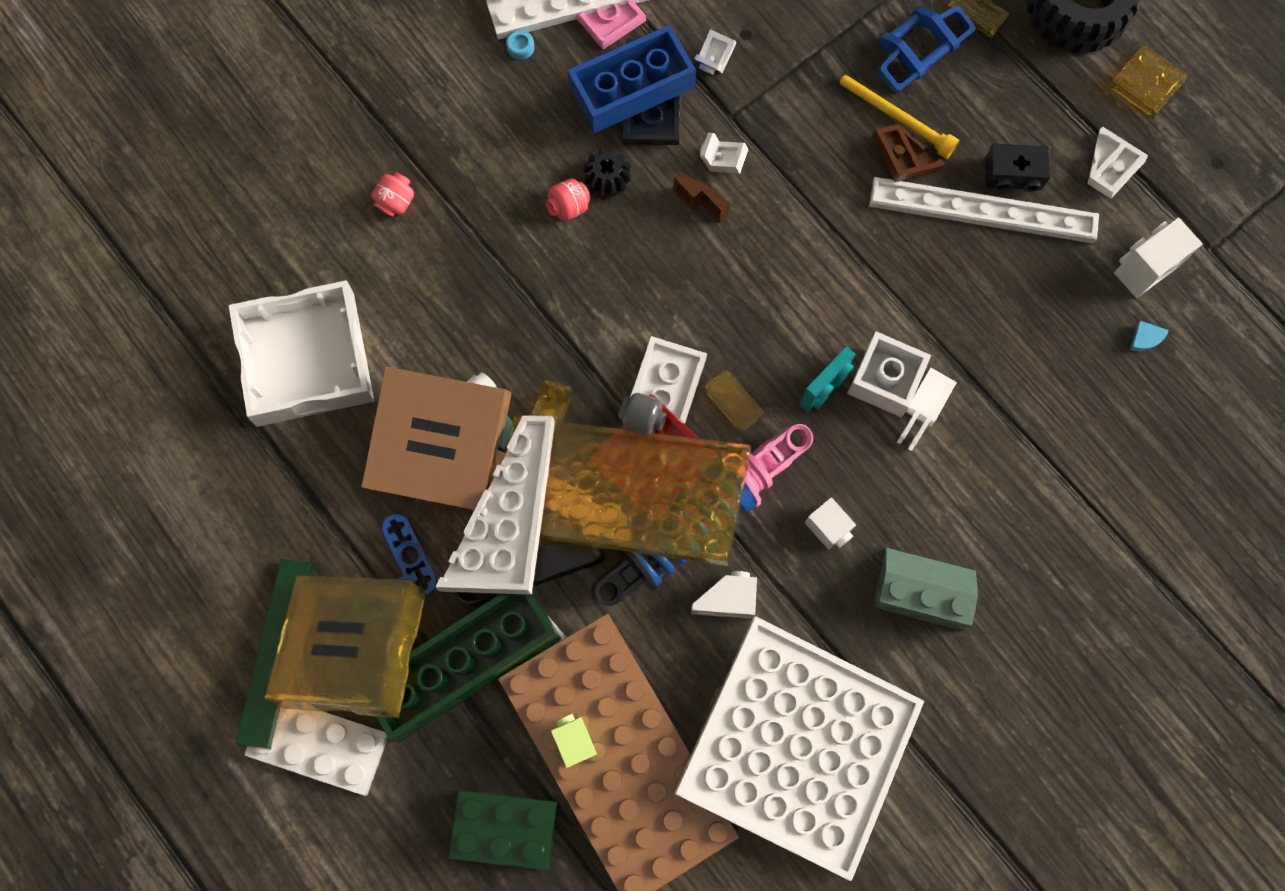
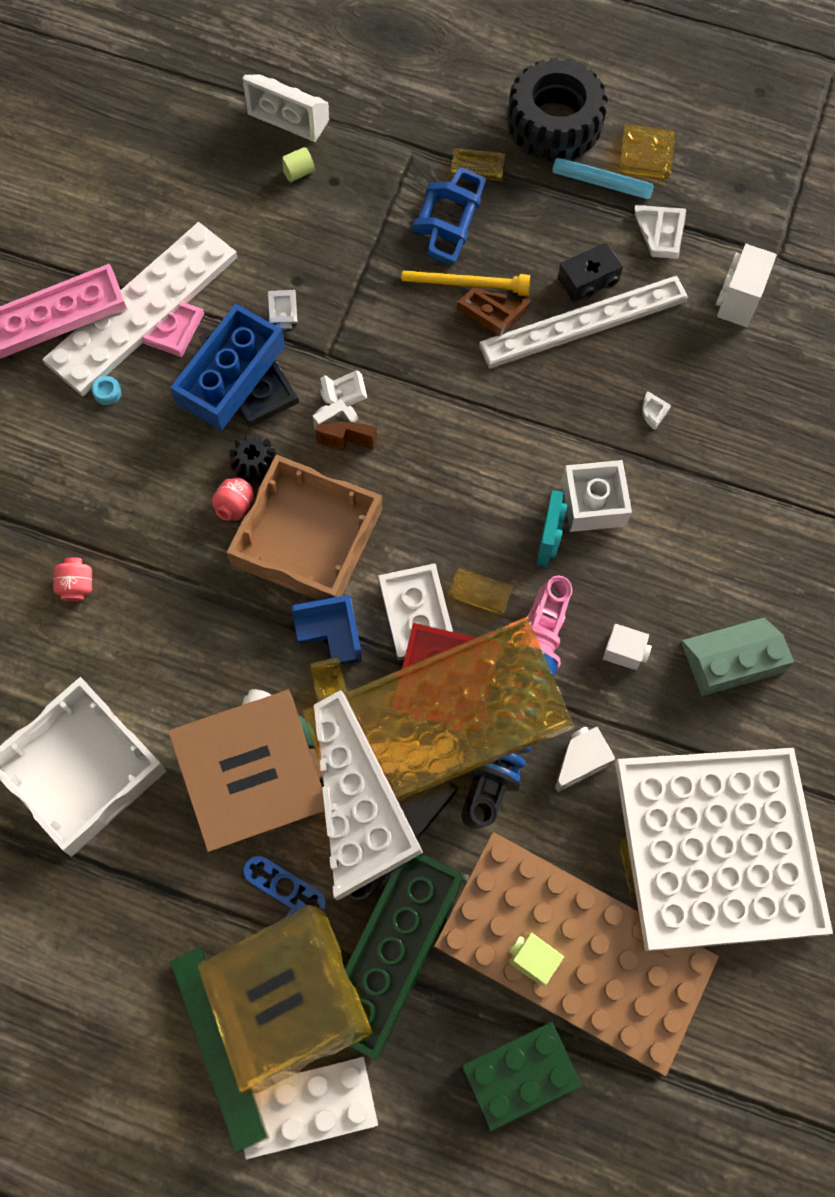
camera: 30 degrees left, 5 degrees down
dark grey head [618,392,666,437] -> none
white arm [897,368,957,451] -> none
medium azure tile [1130,321,1169,352] -> none
none -> medium nougat tile [227,454,382,600]
none -> blue panel [291,595,362,667]
none -> white bracket [313,399,358,430]
none -> medium azure axle [553,158,654,199]
none -> white tile [642,392,671,430]

